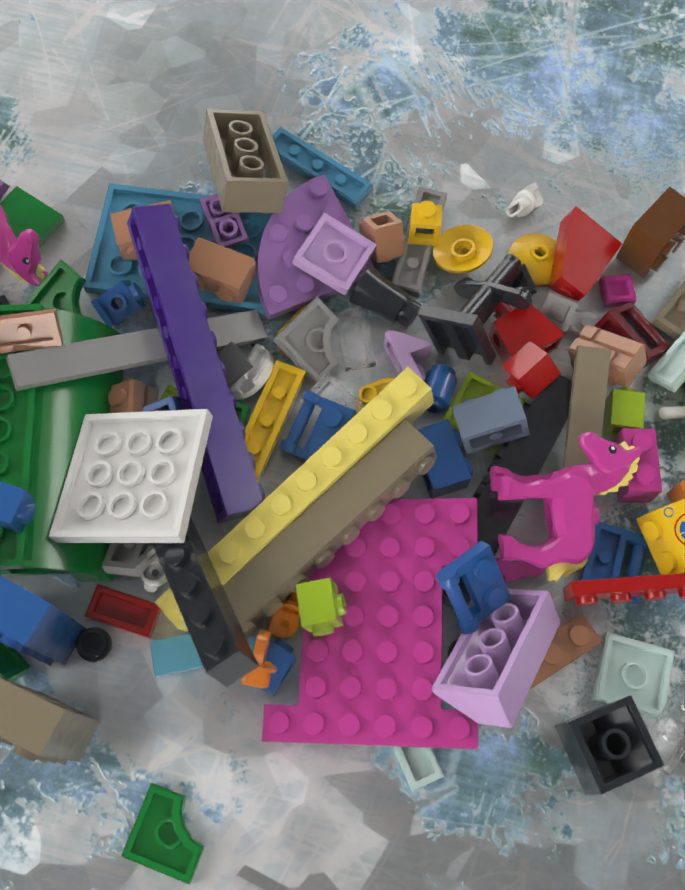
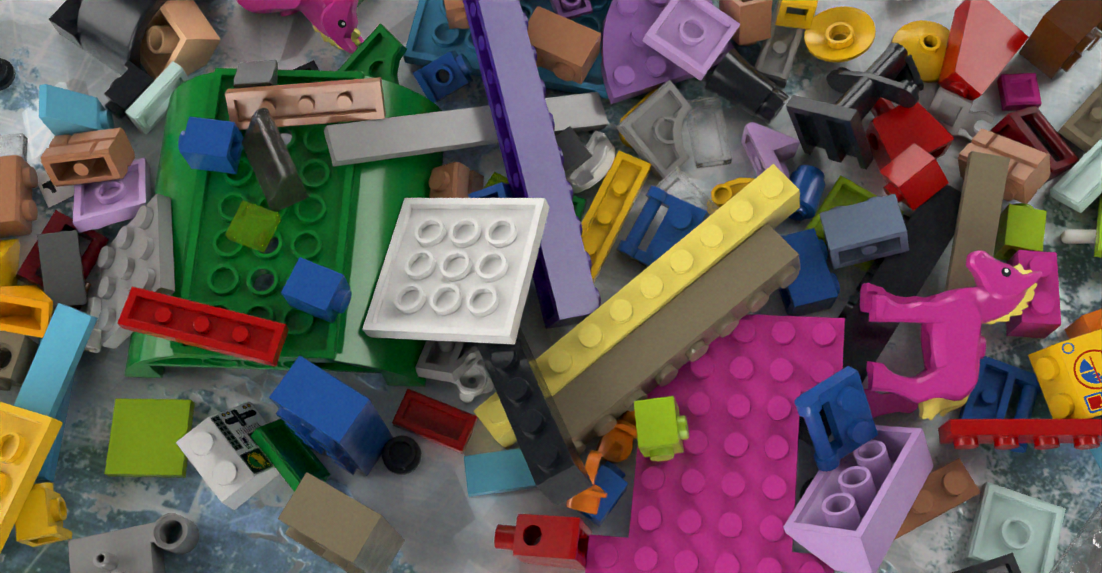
camera: 10 degrees right, 0 degrees up
none -> red torso [494,514,592,570]

